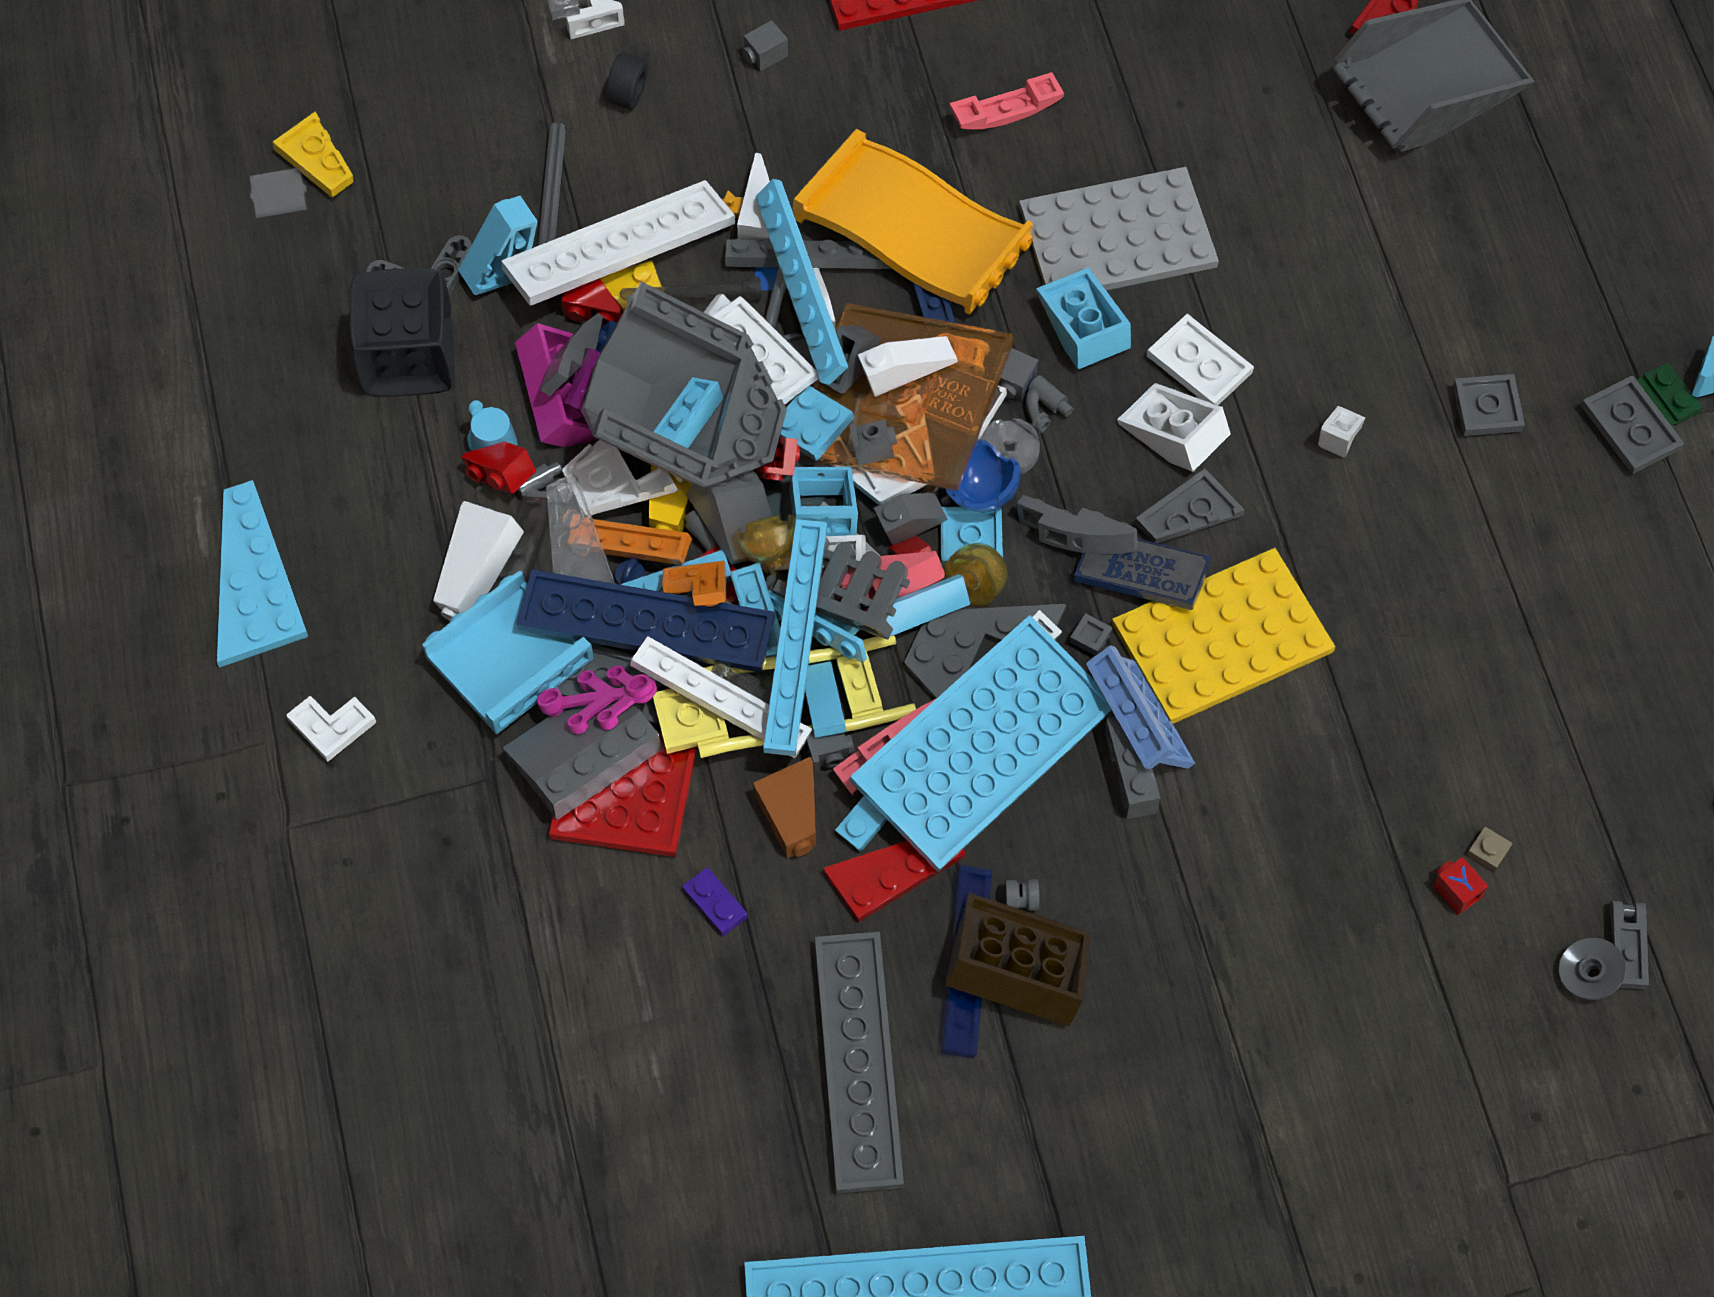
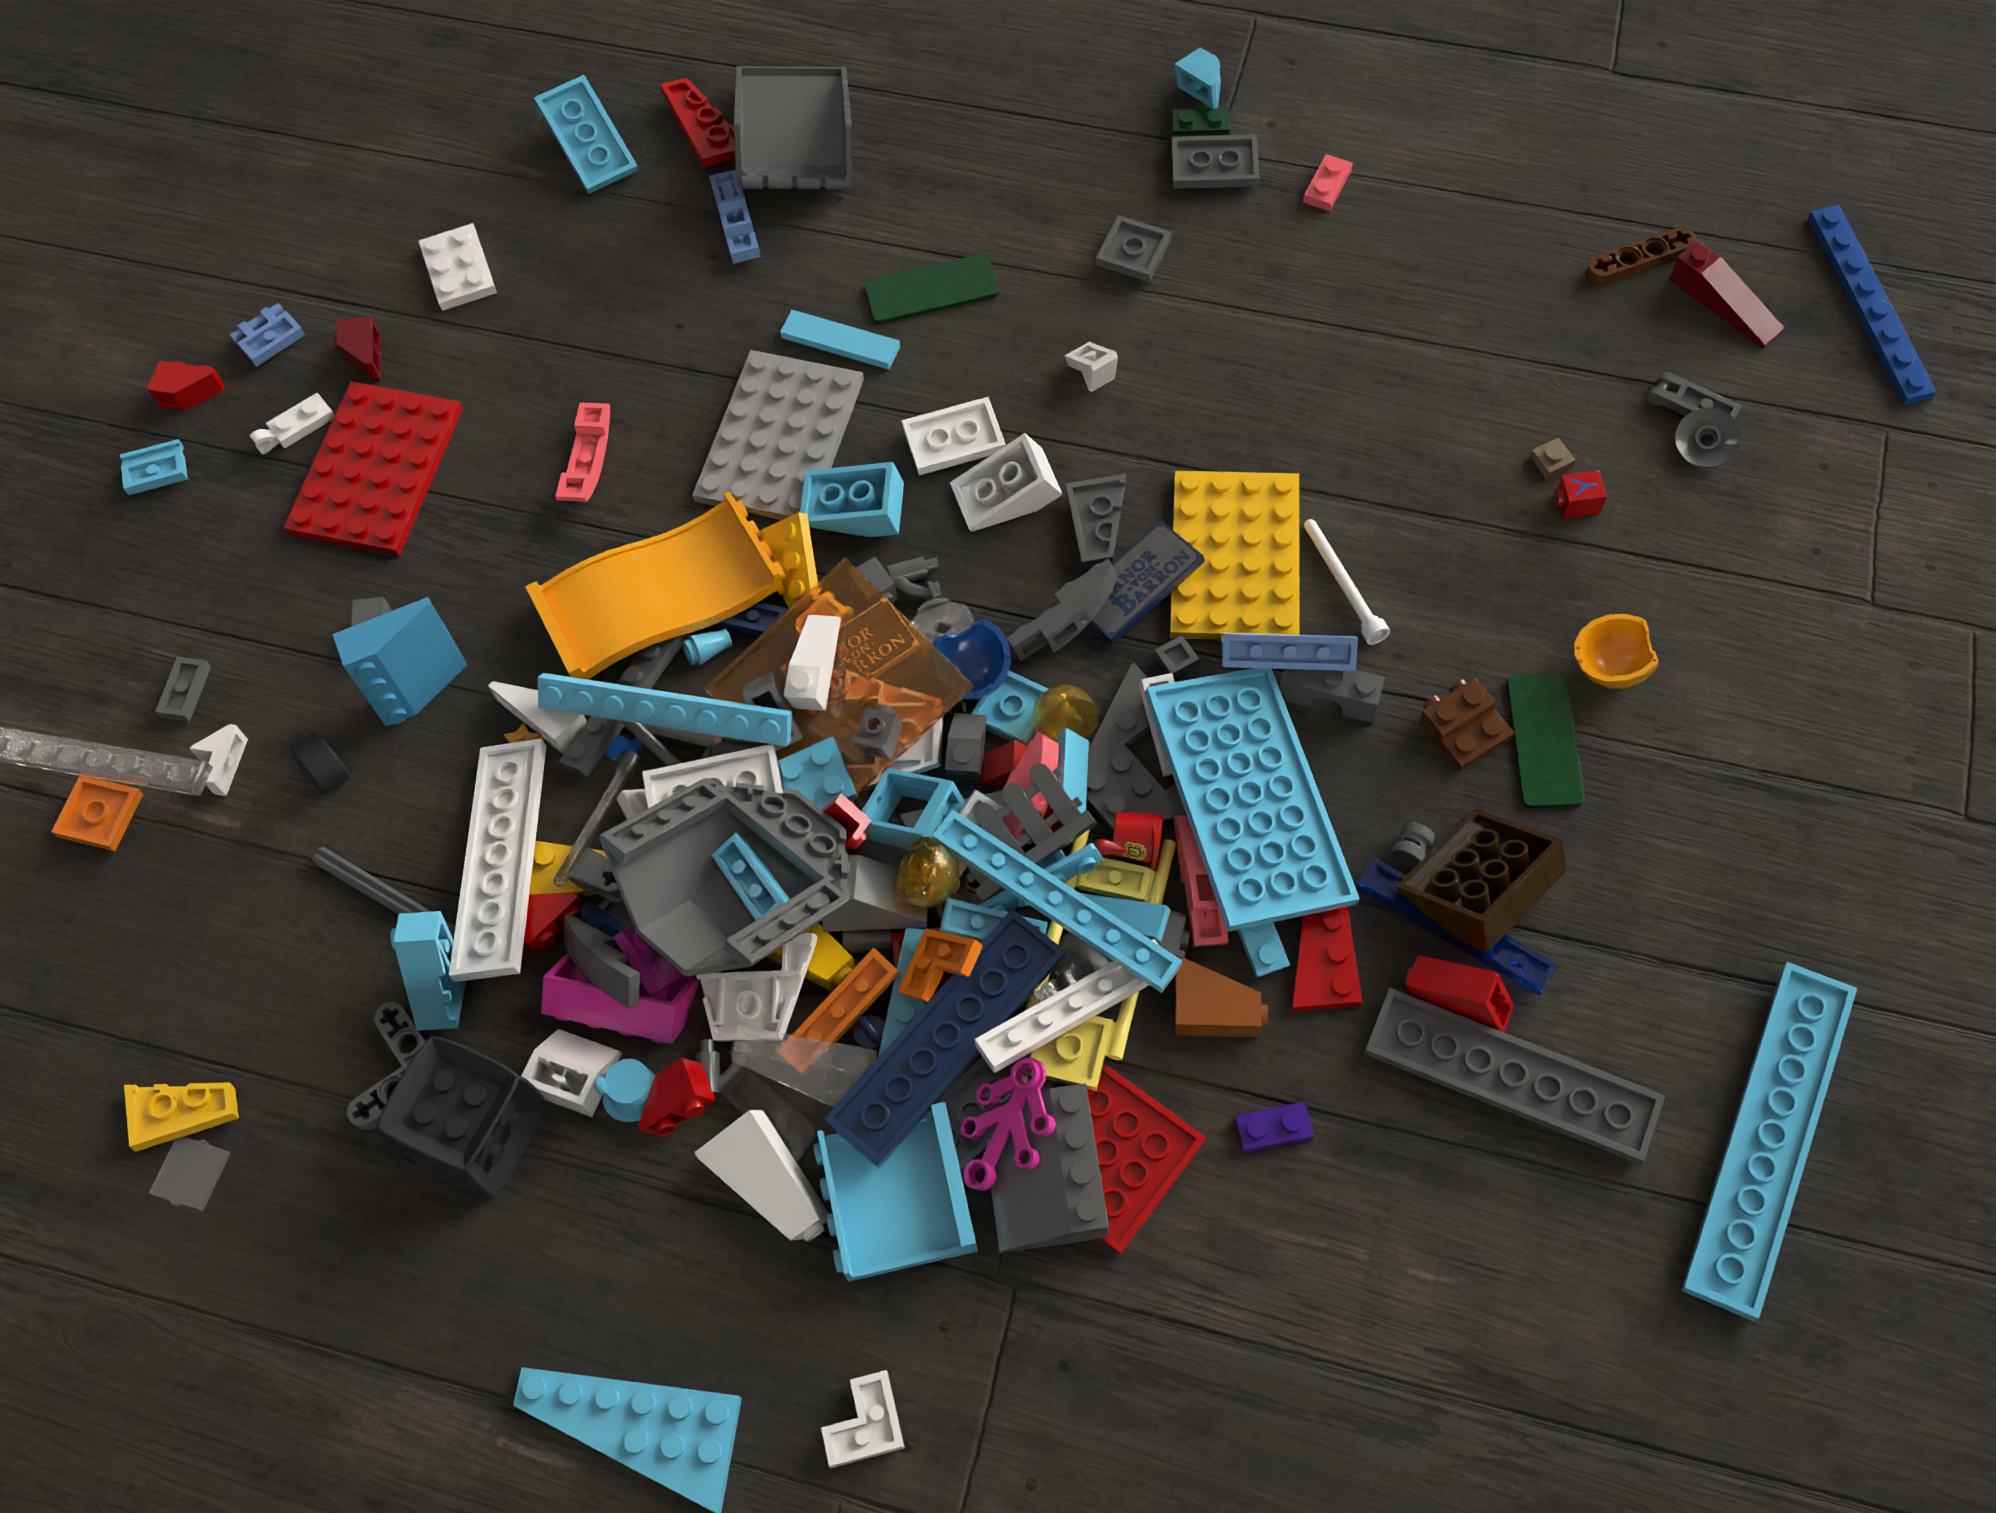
camera: 55 degrees left, 0 degrees up
none -> dark azure slope [333,597,467,727]
none -> white slope [521,1029,622,1117]
none -> medium azure cone [682,629,732,665]
none -> medium blue slope [709,169,761,264]
none -> yellow wing [758,512,820,612]
none -> medium azure tile [780,310,900,370]
none -> dark green piece [865,254,999,324]
none -> red hat [1095,811,1163,870]
none -> coral plate [1303,154,1353,211]
none -> white piece [1304,519,1390,645]
none -> red slope [1406,955,1515,1032]
none -> reddish brown plate [1419,678,1515,771]
none -> dark green piece [1507,674,1585,808]
none -> light orange cylinder [1574,614,1658,689]

